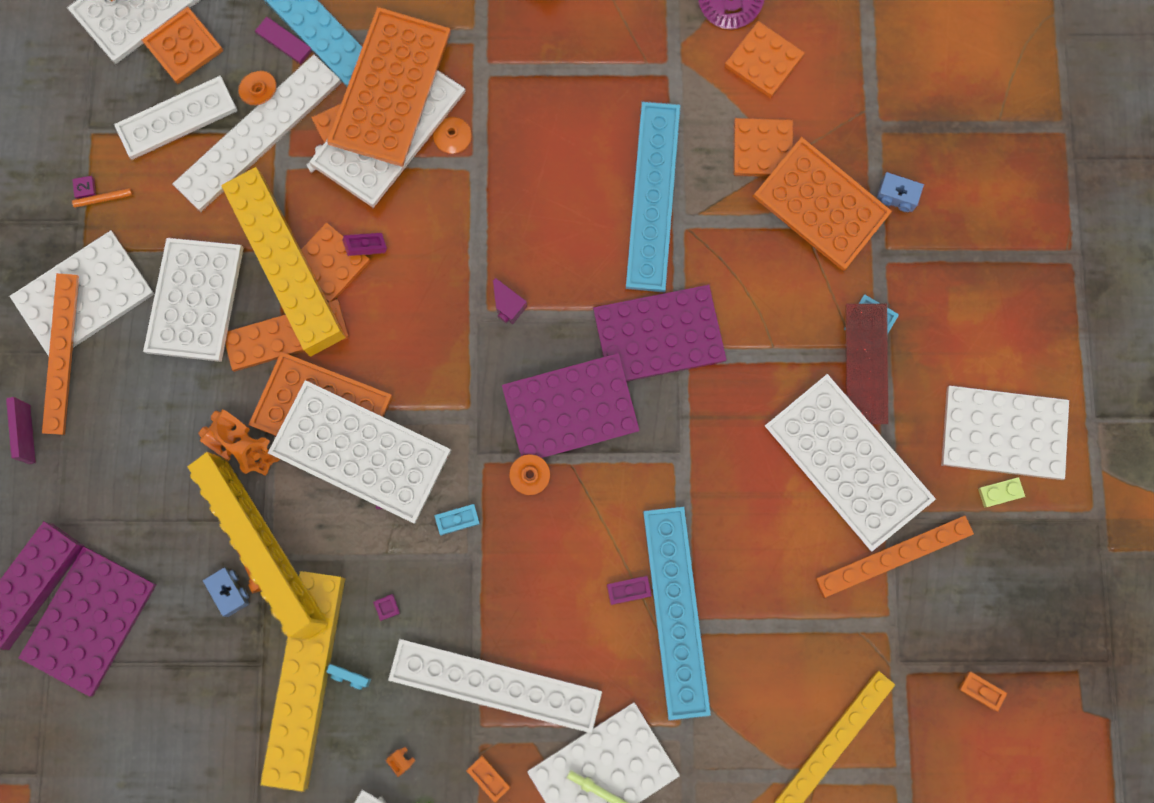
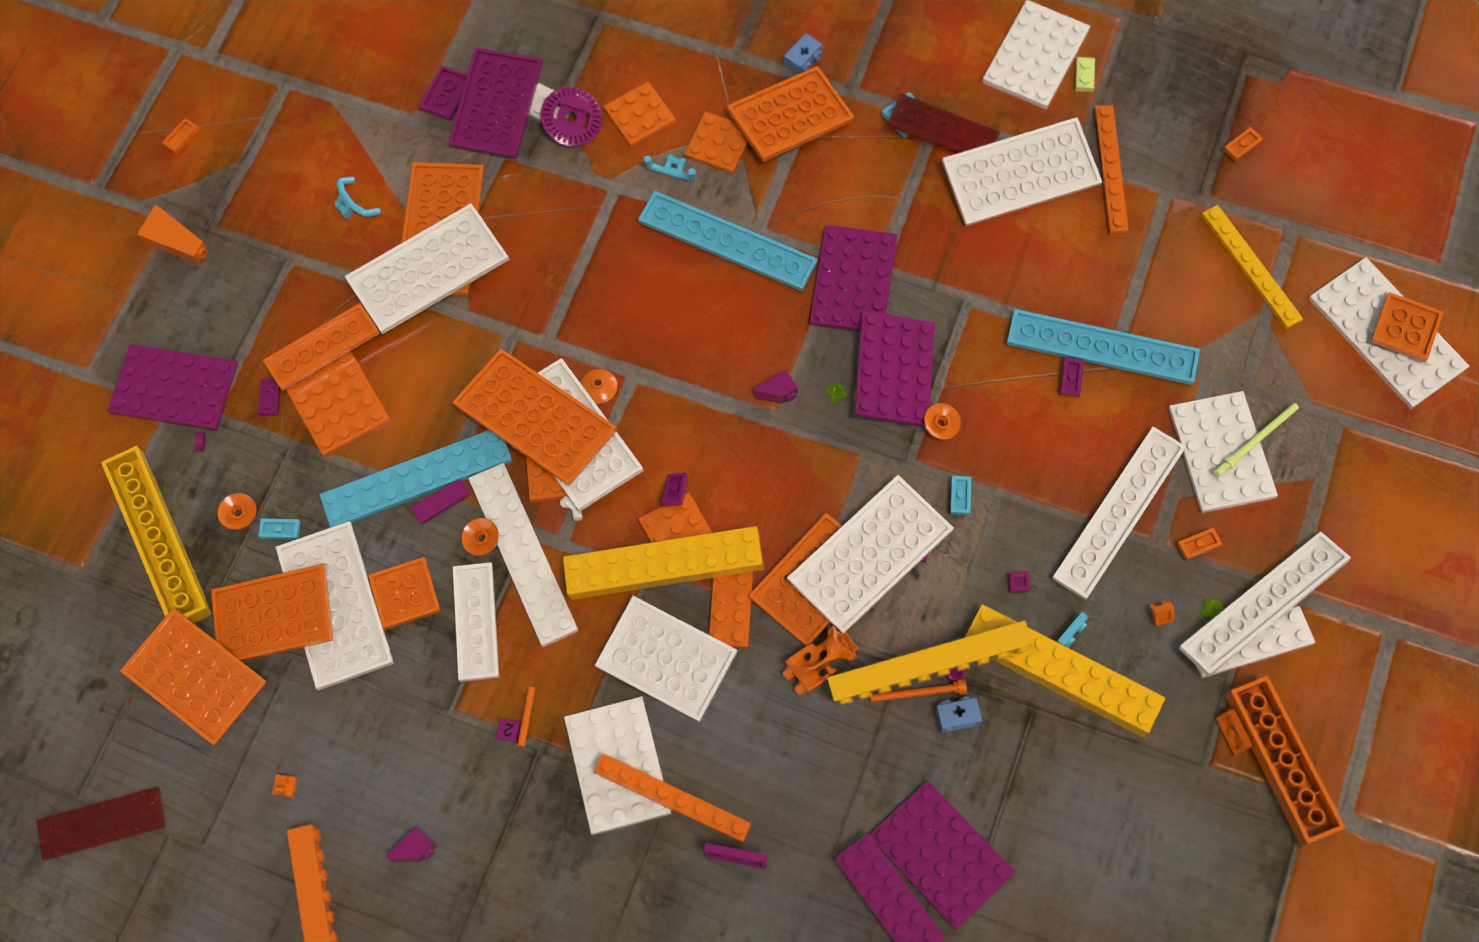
camera: 65 degrees left, 10 degrees down
none -> medium azure piece [644,154,696,181]
none -> clear neon green plate [825,383,847,404]

